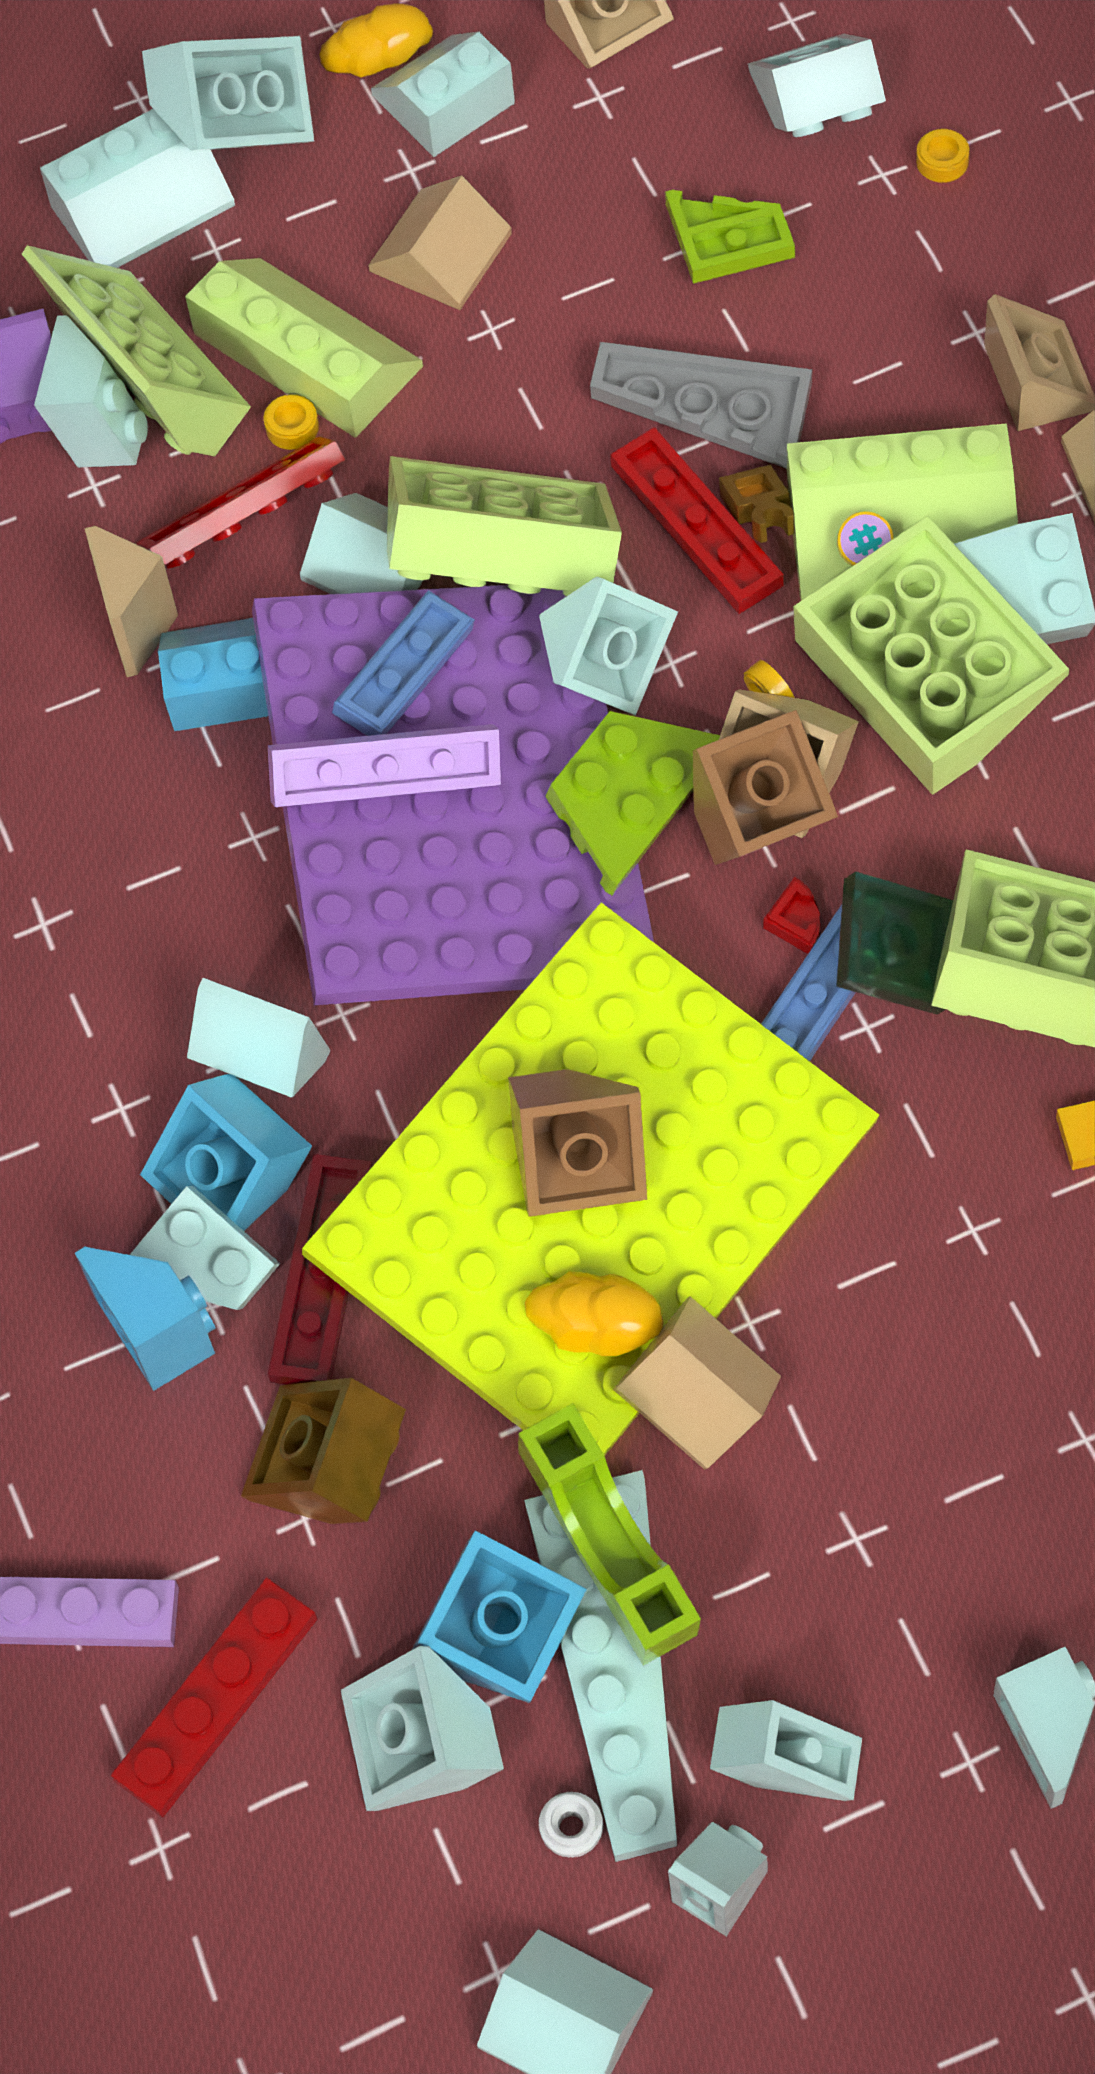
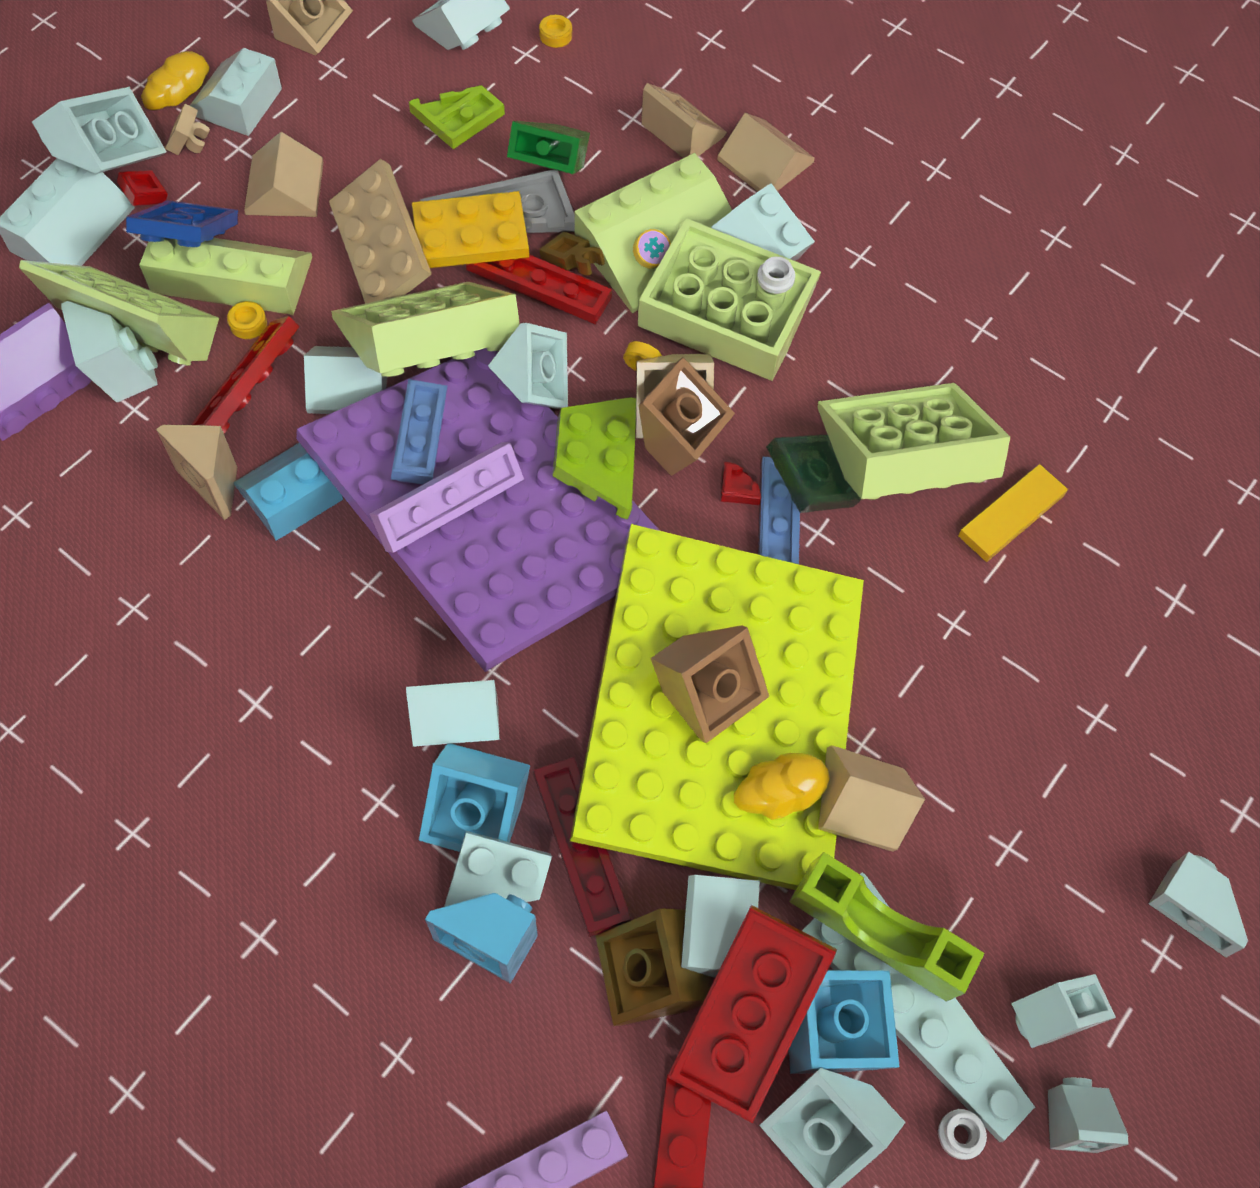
camera: 40 degrees left, 0 degrees up
none -> red tile [117,170,168,206]
none -> blue plate [126,200,238,247]
none -> tan tile [165,104,210,155]
none -> tan plate [329,159,432,304]
none -> yellow plate [412,191,529,268]
none -> green slope [507,121,590,174]
none -> red tile [667,905,837,1123]
none -> light aqua slope [681,875,760,978]
none -> white plate [757,257,795,294]

